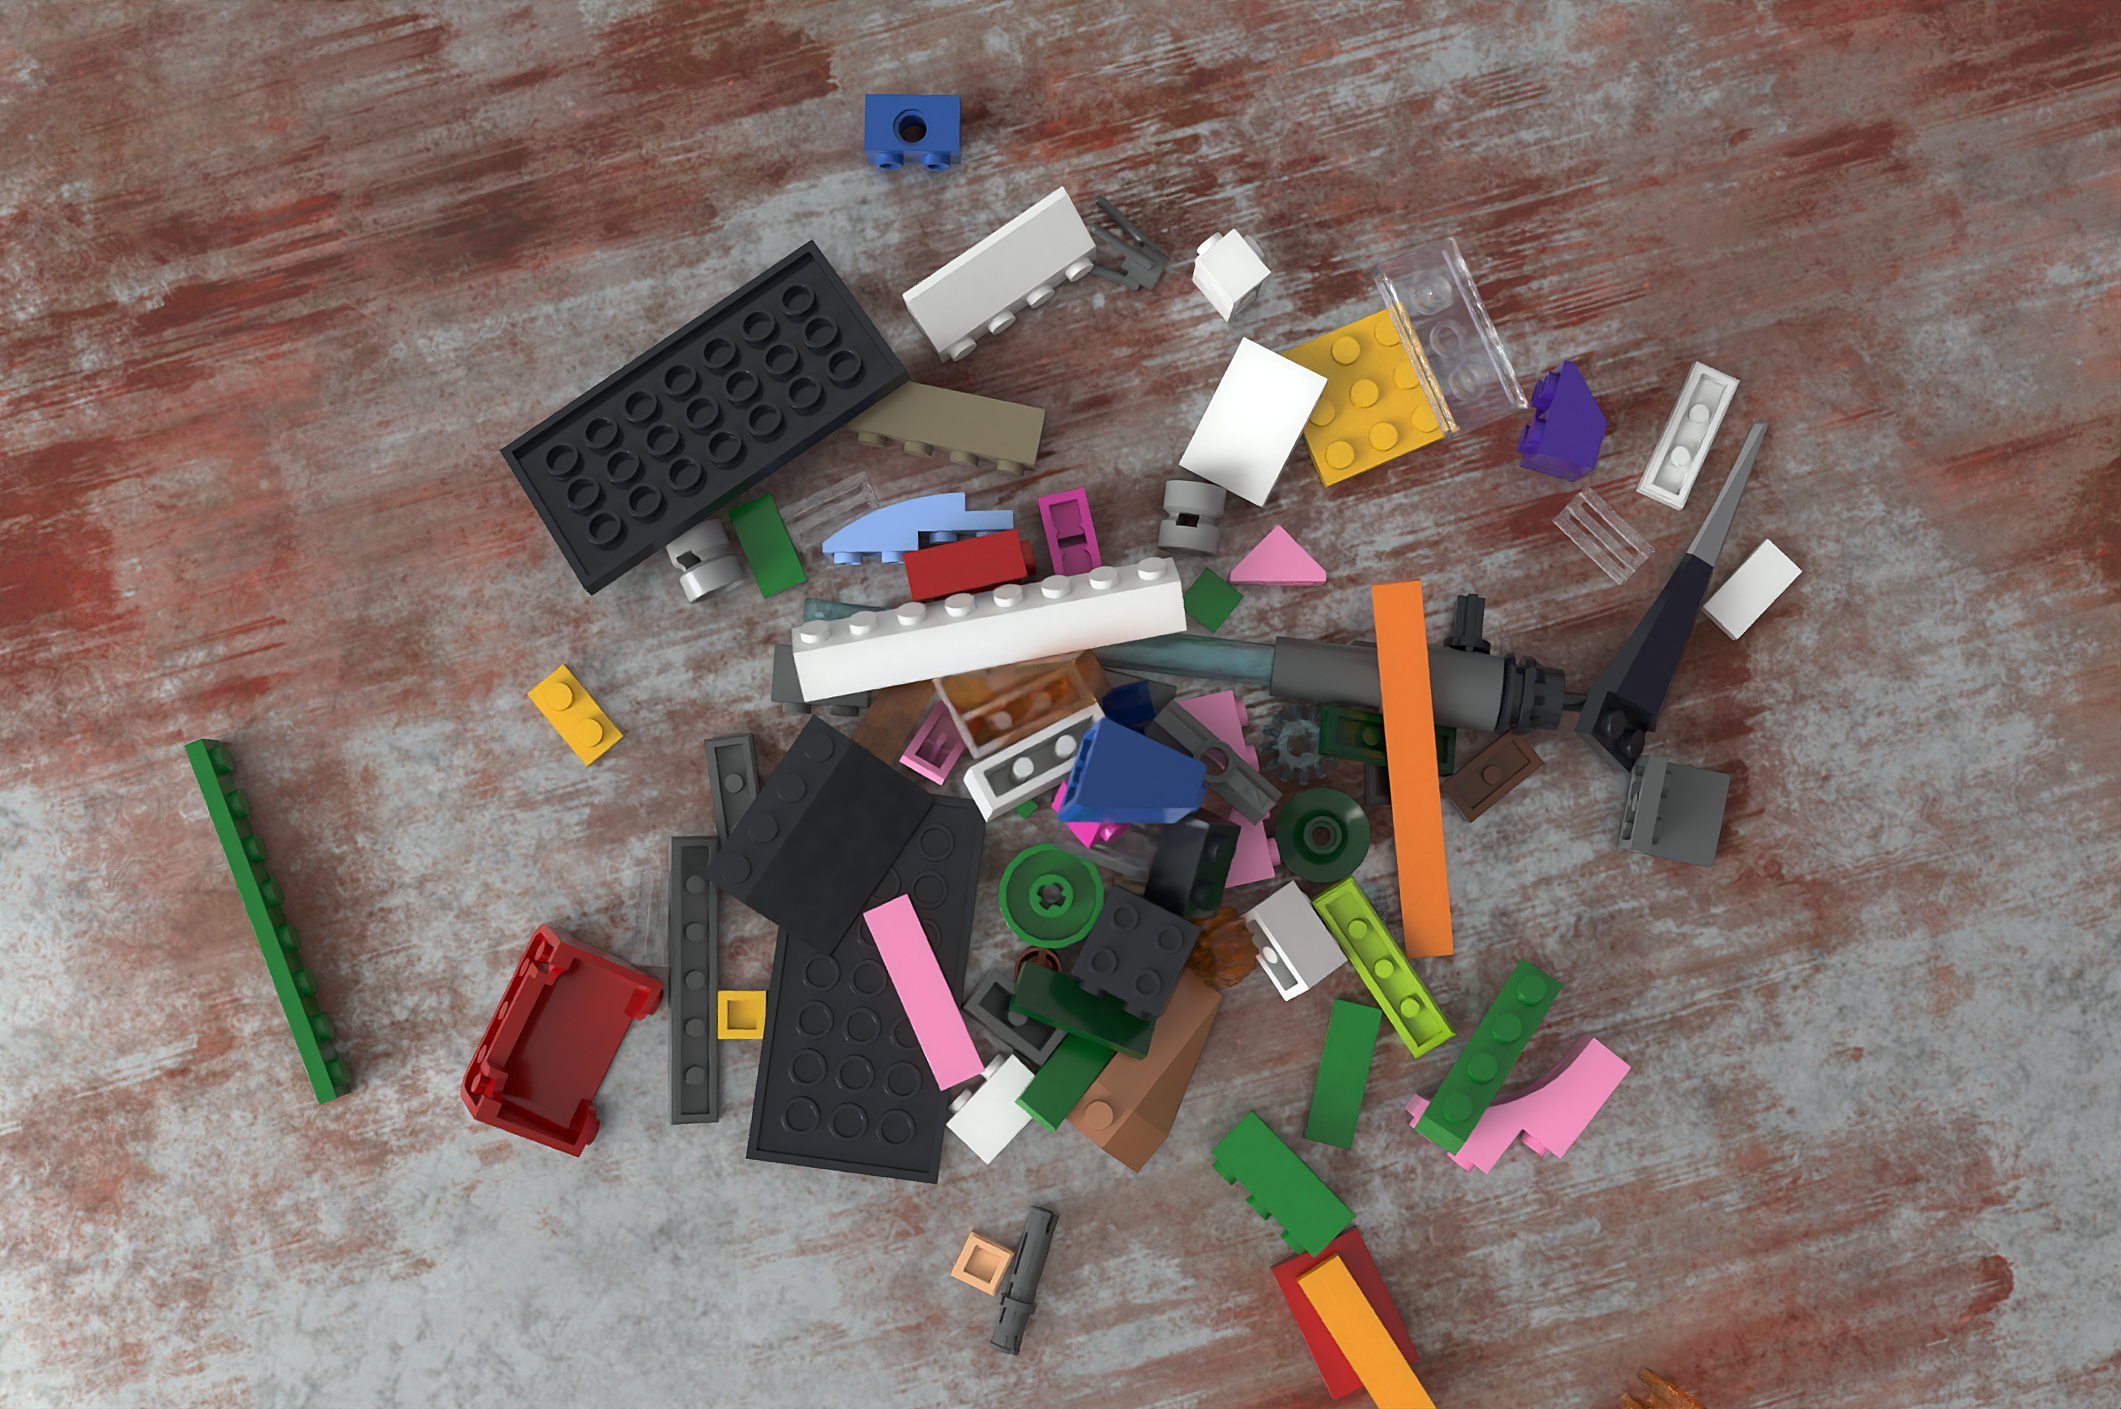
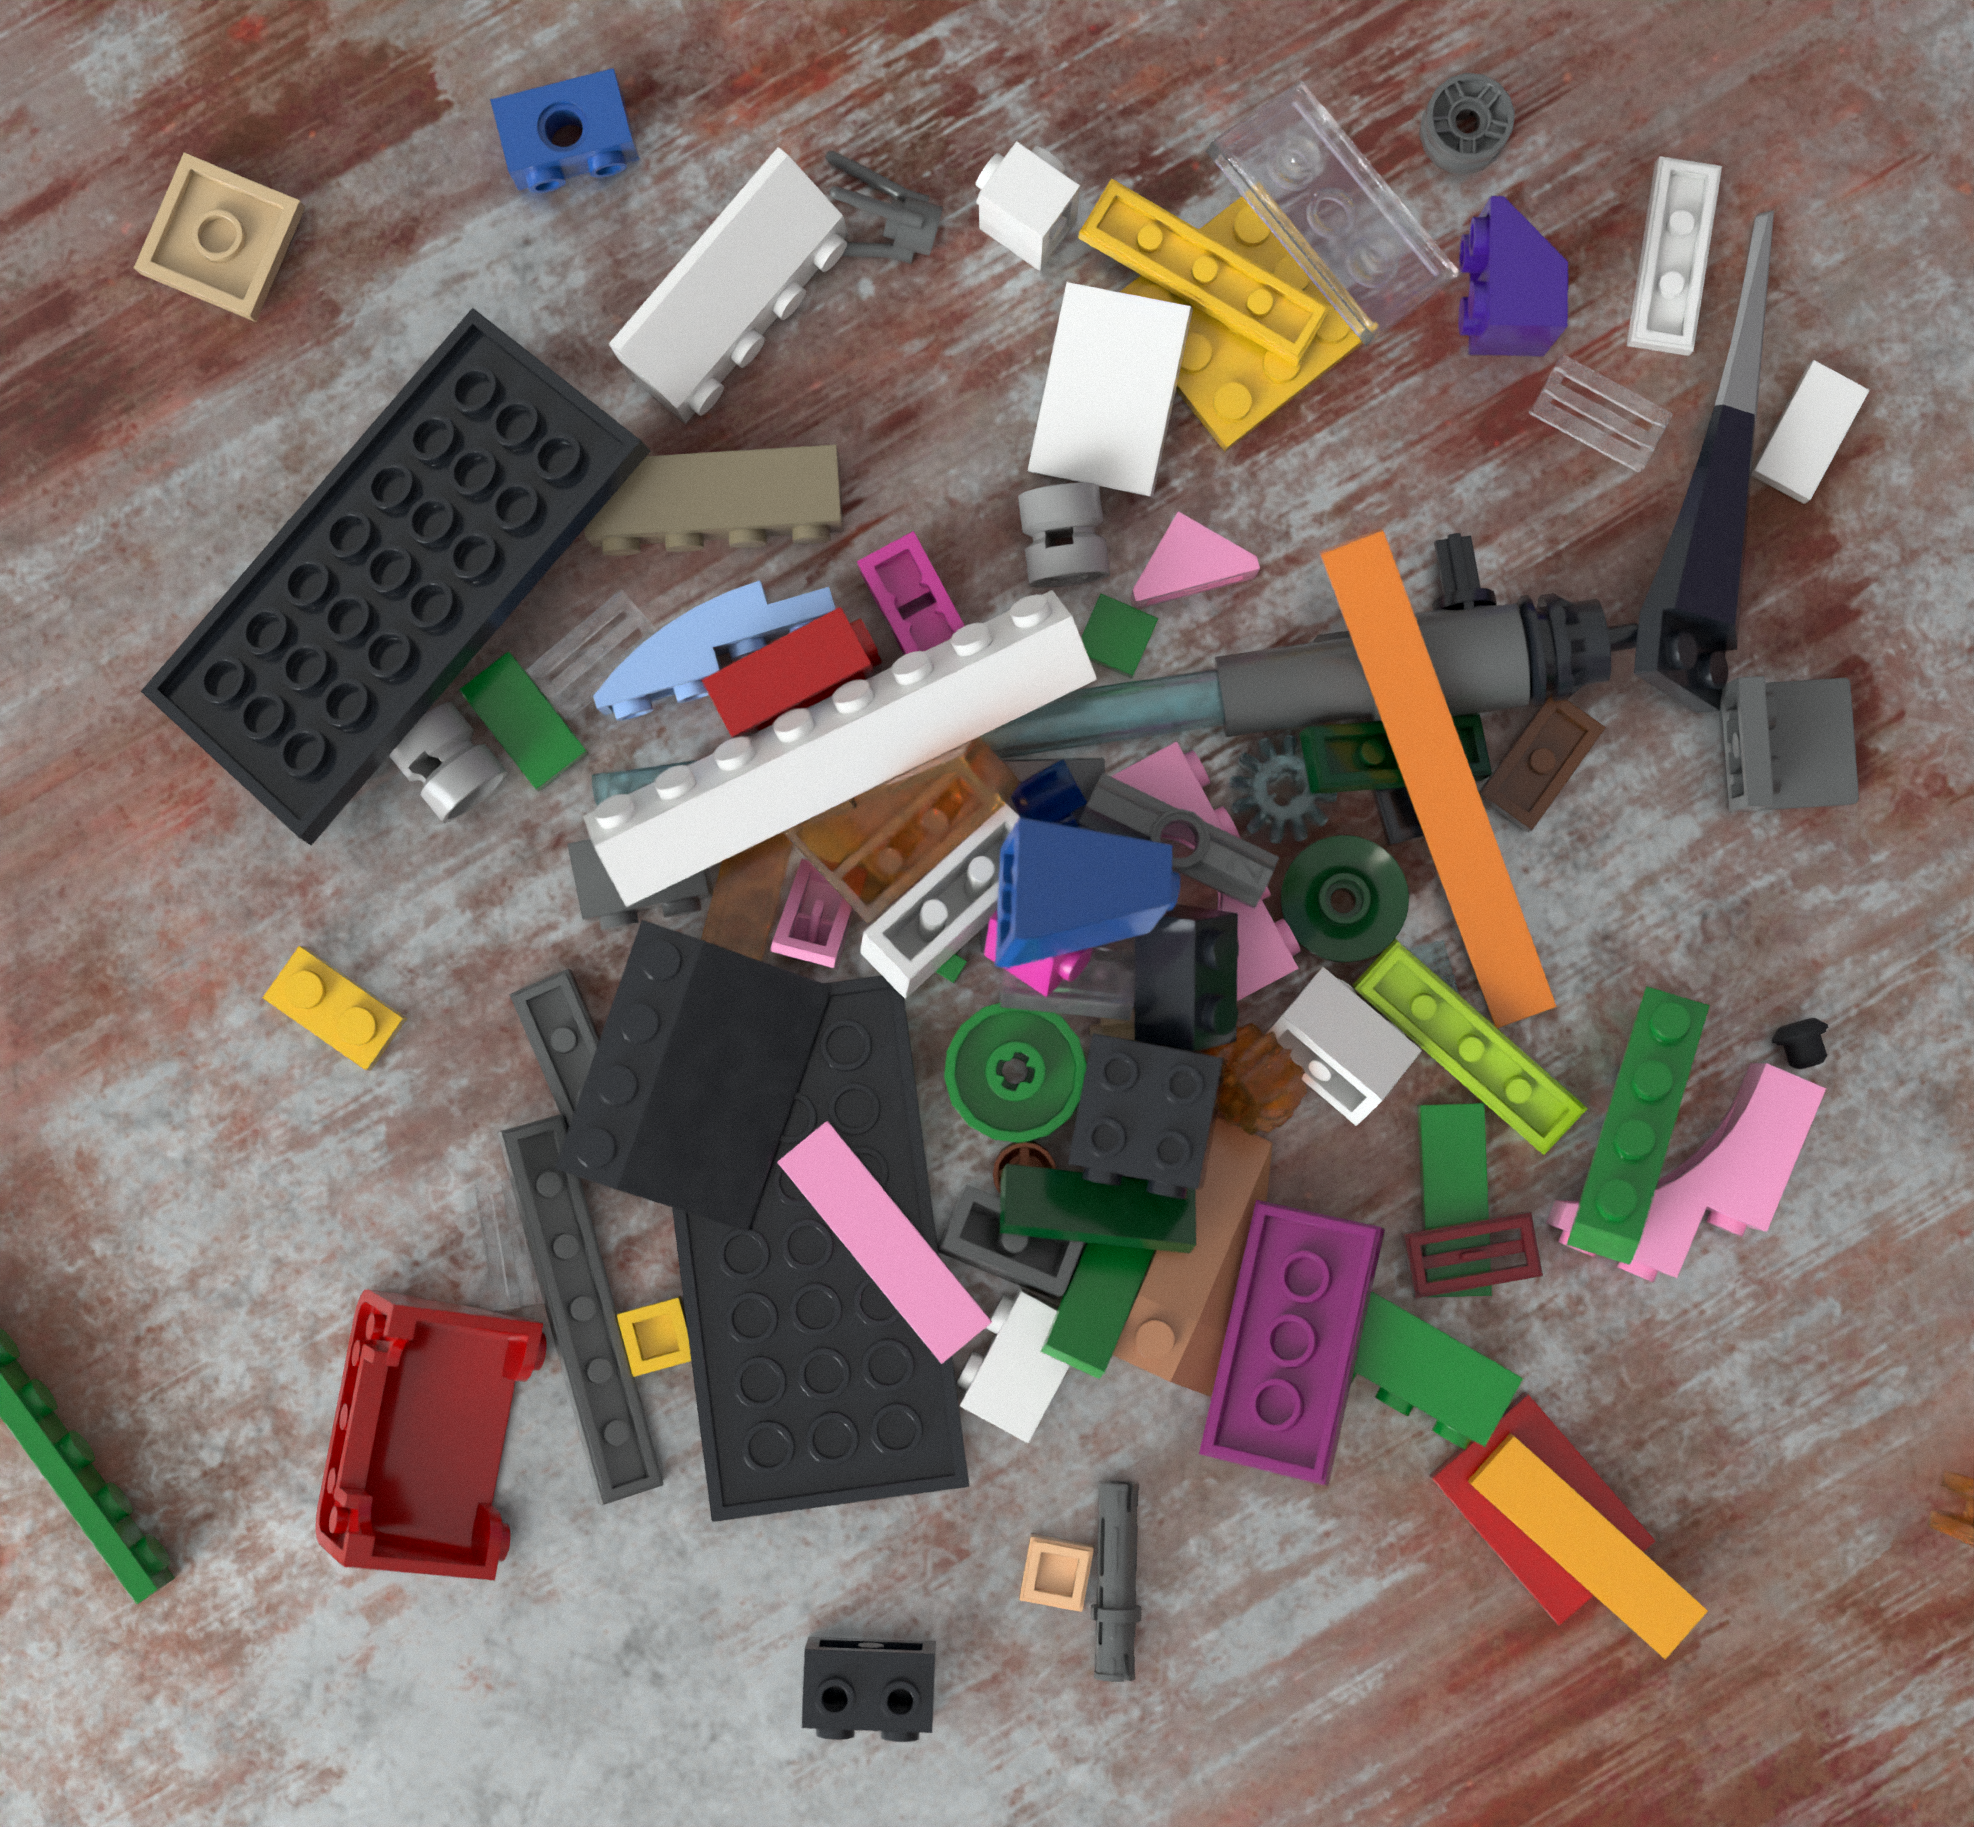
camera: 15 degrees left, 0 degrees up
none -> tan plate [134,153,306,322]
none -> black brick [802,1637,936,1742]
none -> yellow tile [1078,178,1331,367]
none -> magenta tile [1199,1200,1385,1486]
none -> dark red tile [1401,1211,1543,1298]
none -> dark grey wheel [1419,73,1515,175]
none -> black piece [1772,1018,1829,1070]

